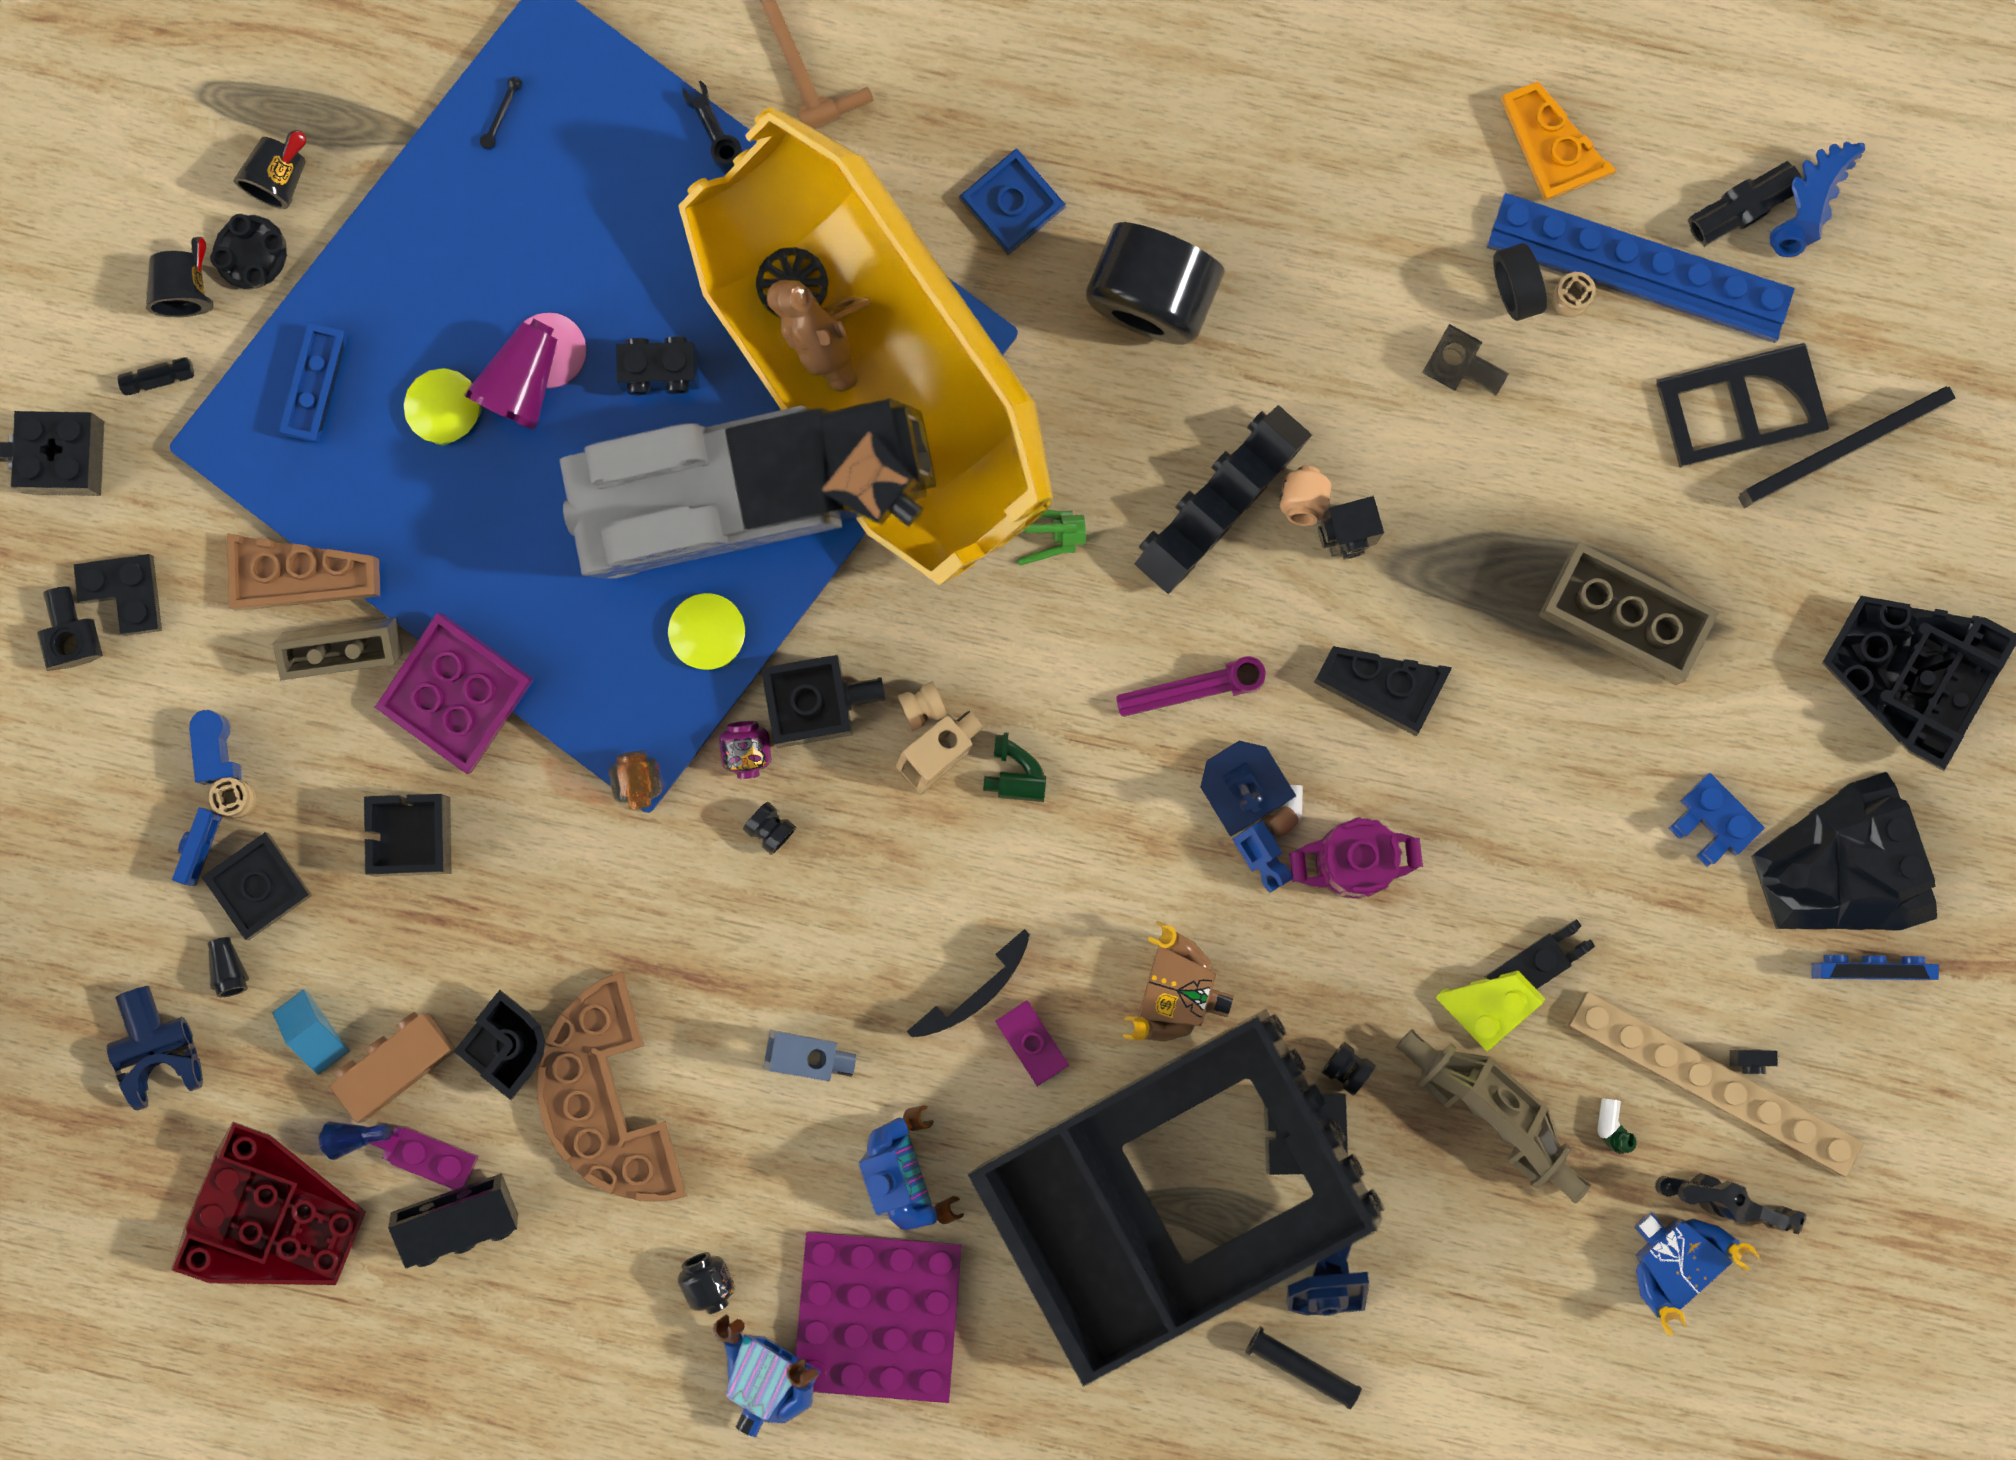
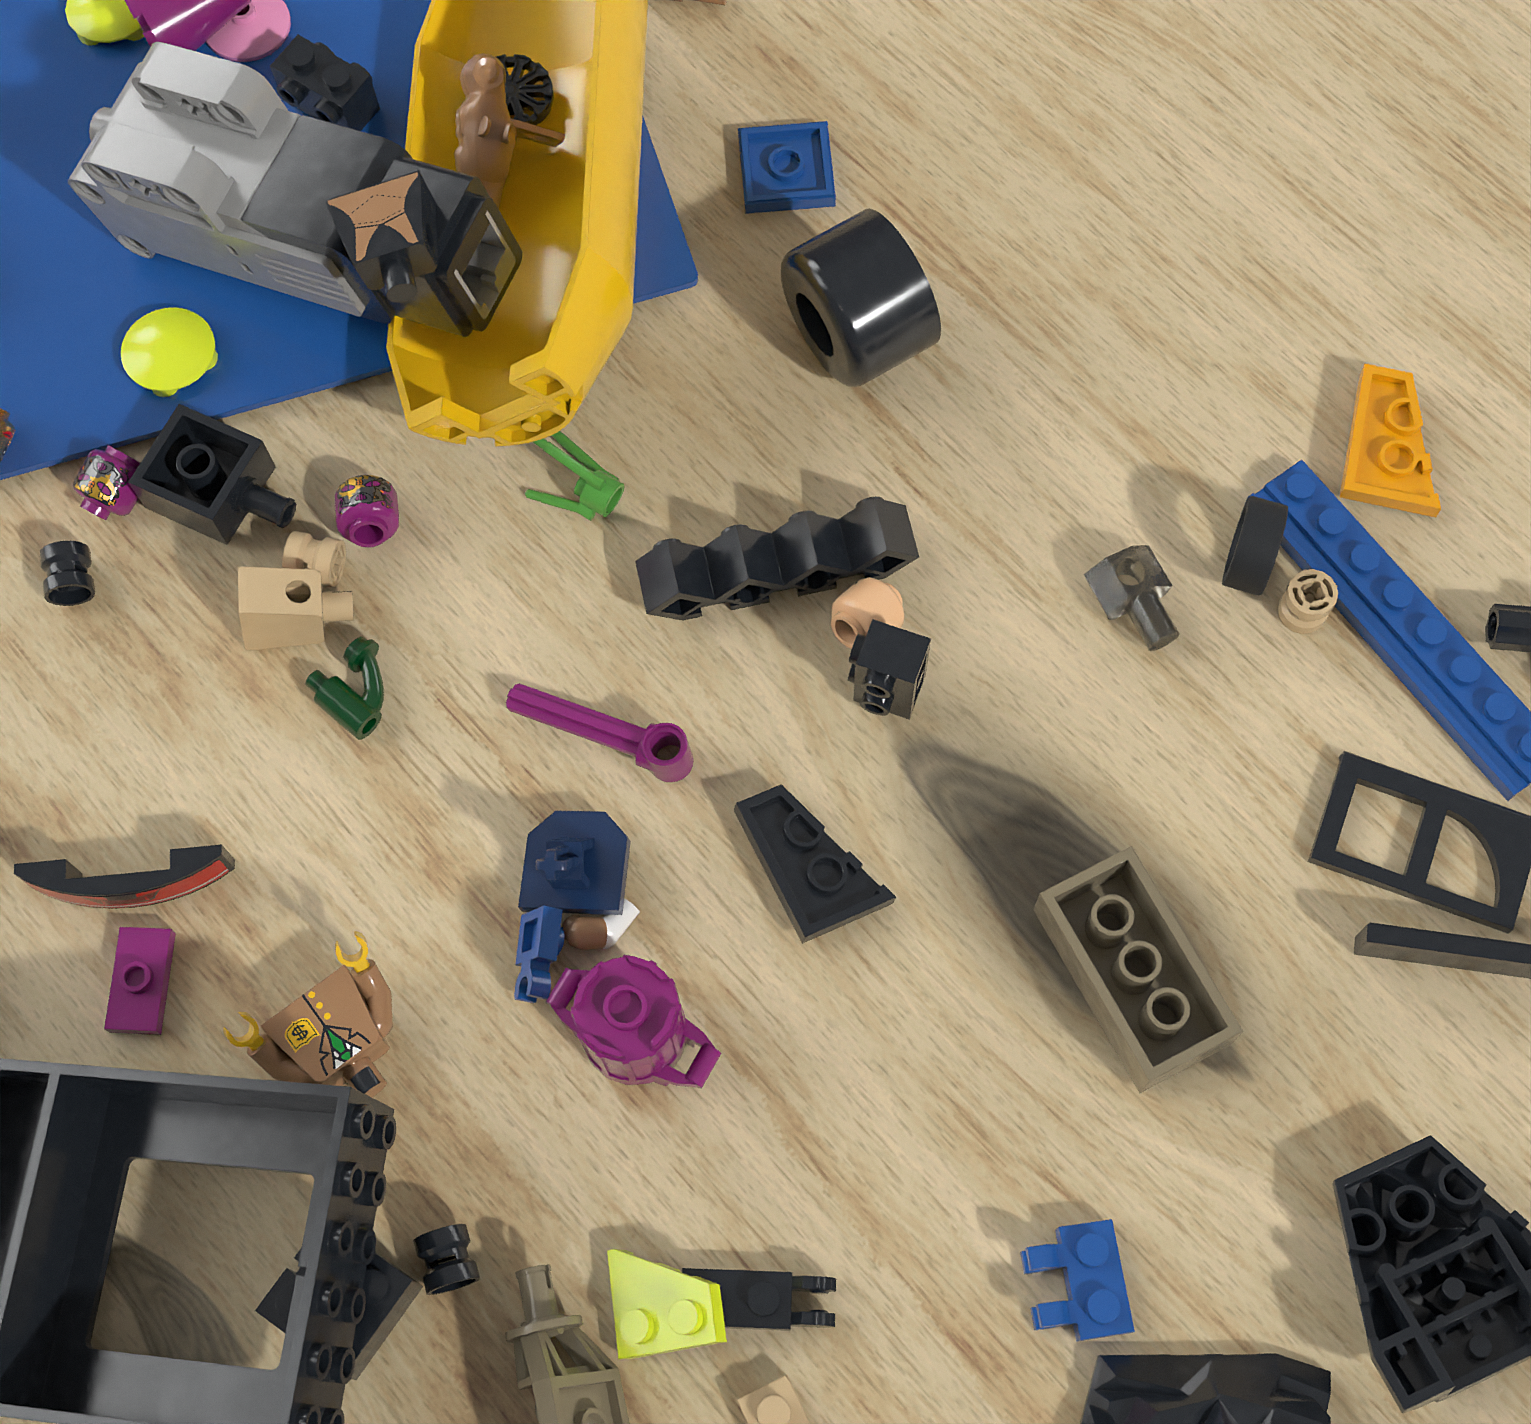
camera: 35 degrees right, 15 degrees down
none -> magenta head [335,475,399,547]

